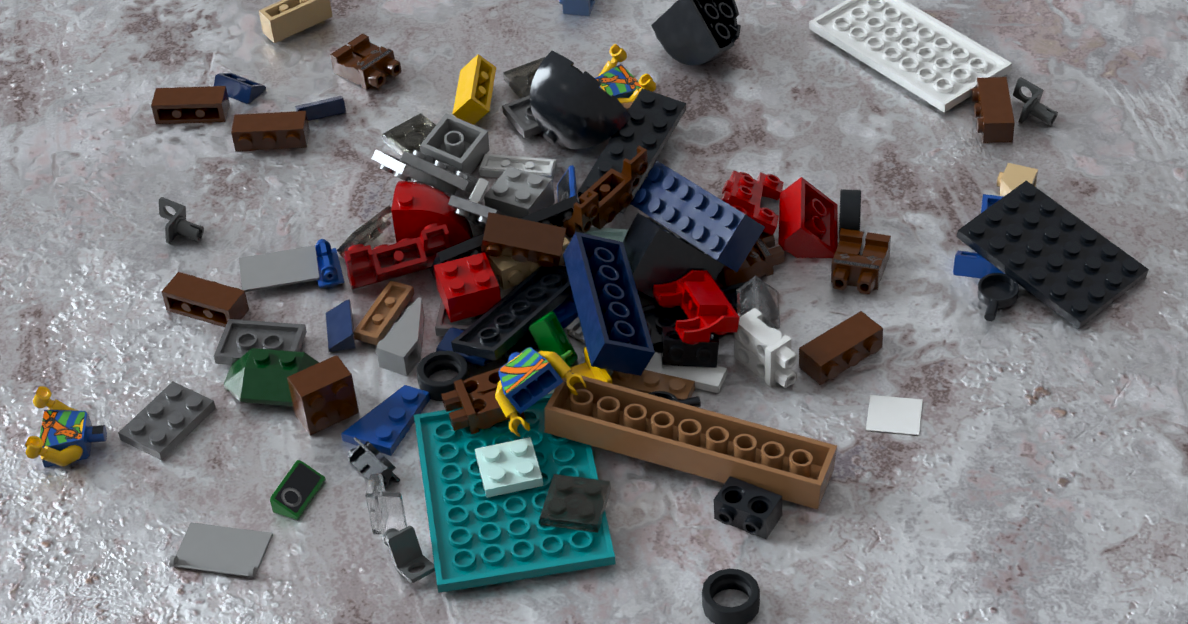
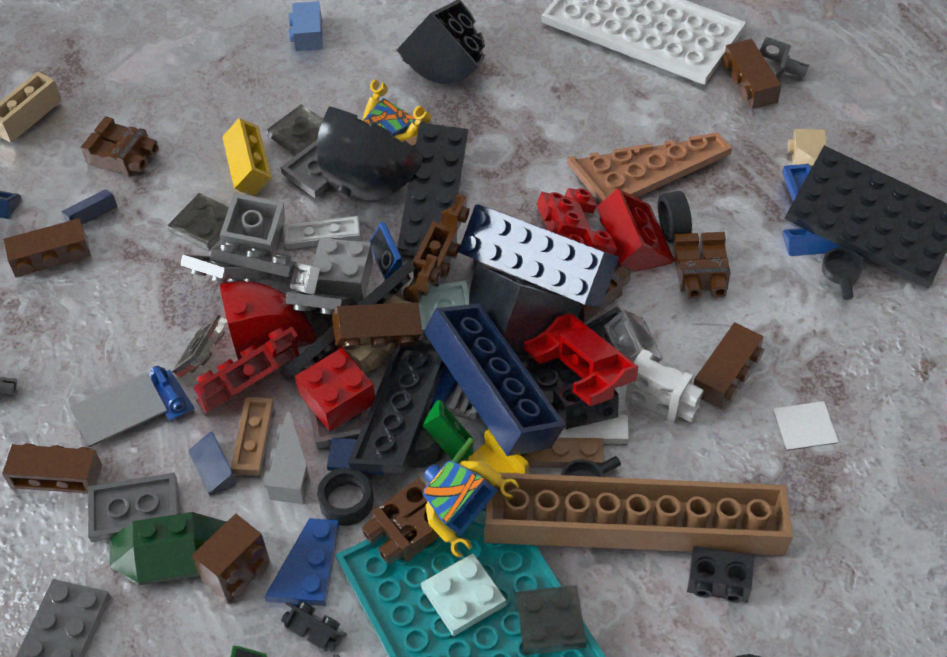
camera: 20 degrees left, 10 degrees up
none -> nougat wing [567,132,732,203]

